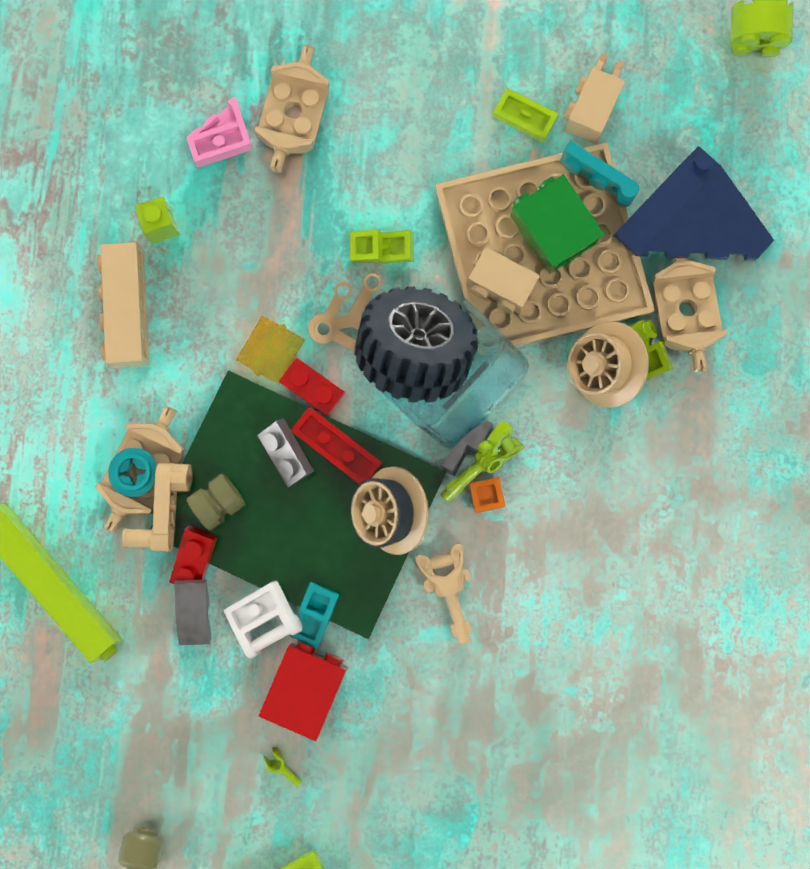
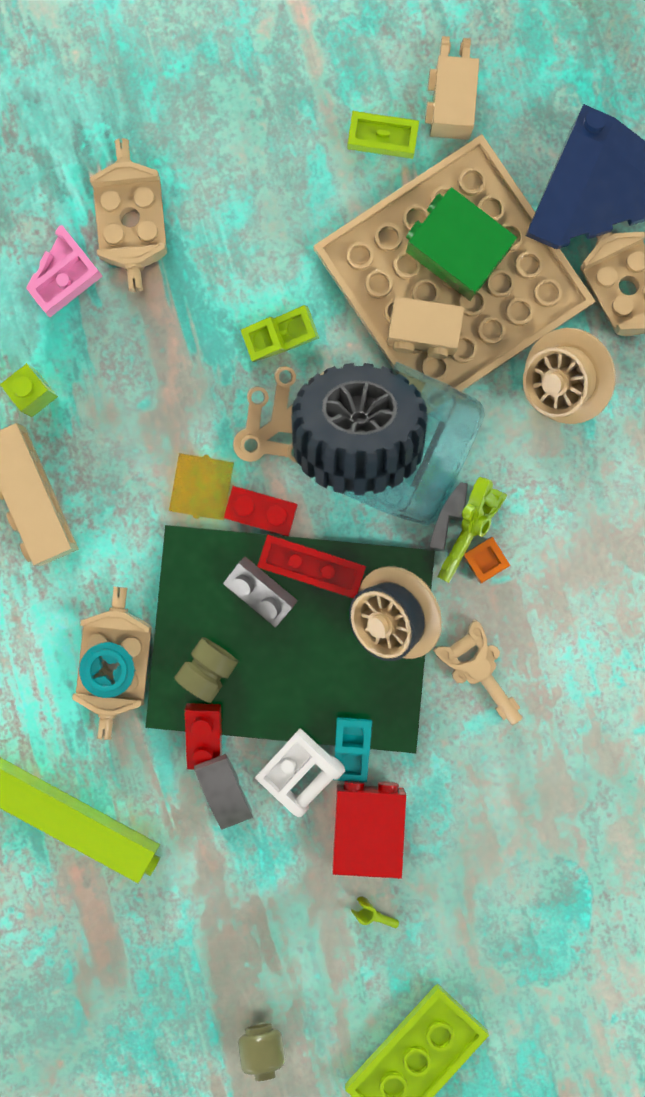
camera: 20 degrees left, 5 degrees up
tan beam [122,463,193,552] -> none
teal plate [560,141,639,207] -> none
lime plate [631,320,674,380] -> none

